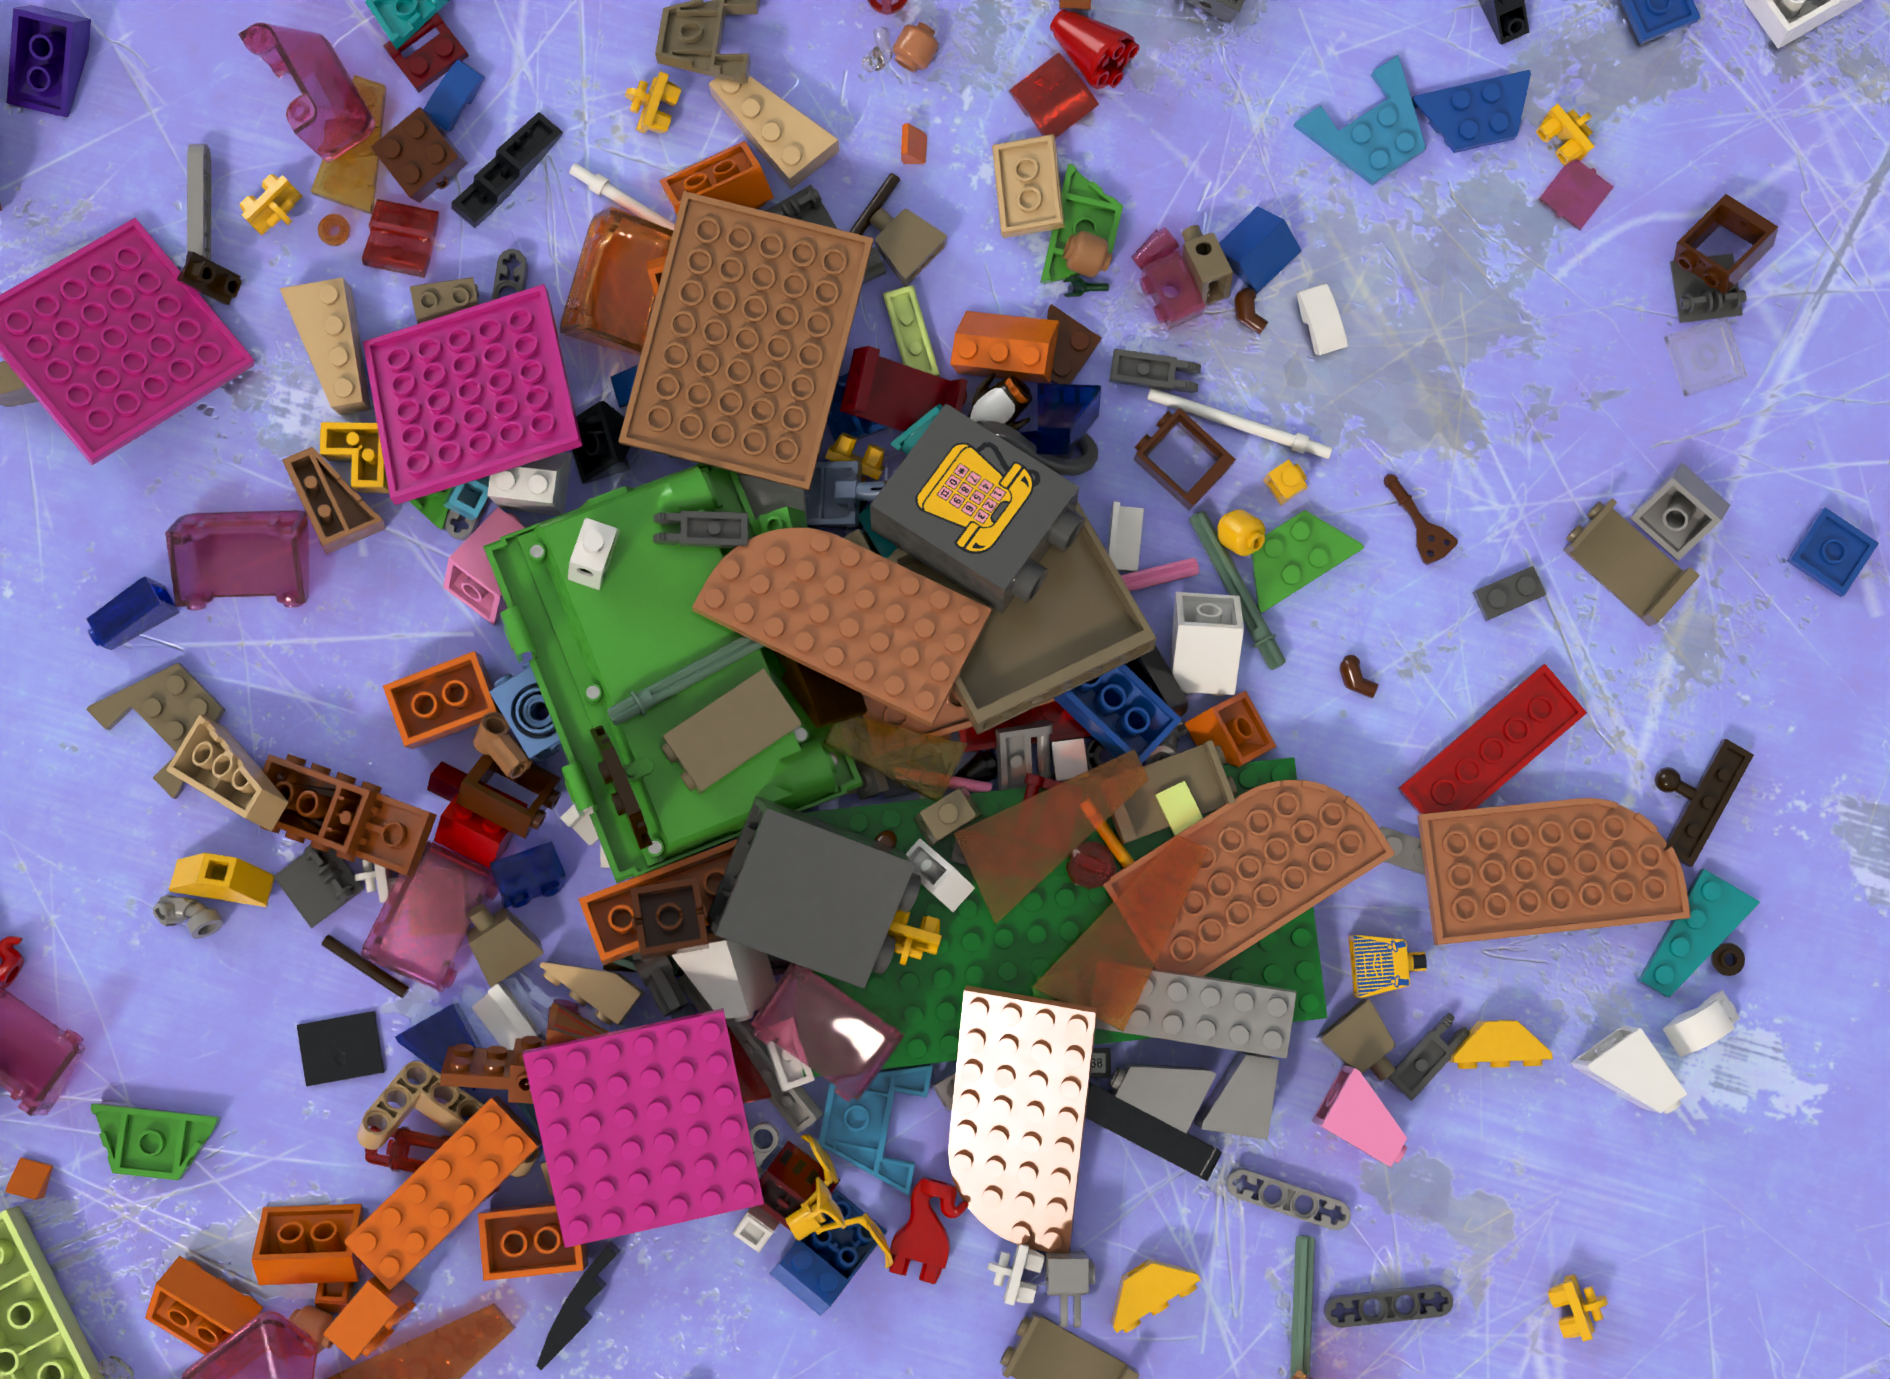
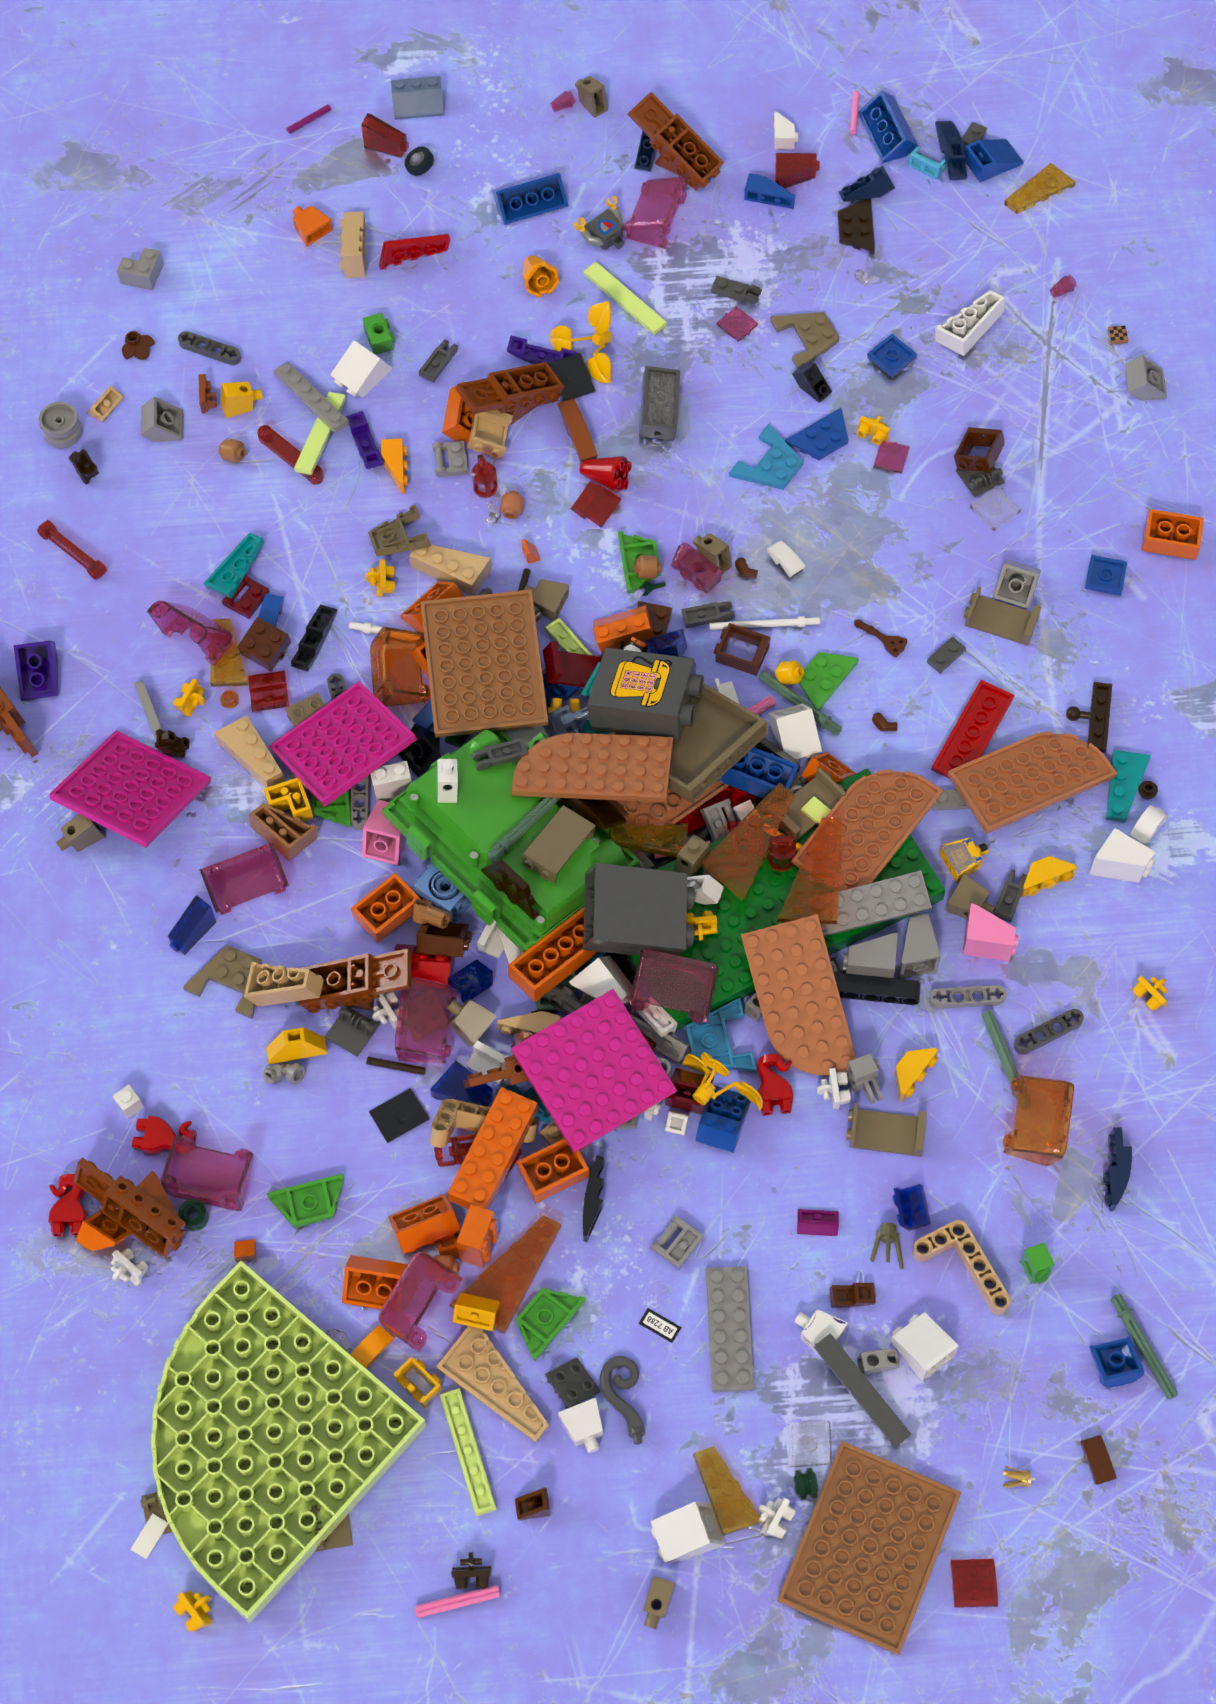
camera: 15 degrees left, 20 degrees down
medium azure slope [443,475,490,521] -> none
reddish brown brick [630,877,709,960] -> none
tan tile [992,134,1065,238] -> none
blue slope [1219,206,1302,295] -> none
yellow brick [1263,459,1308,506] -> none

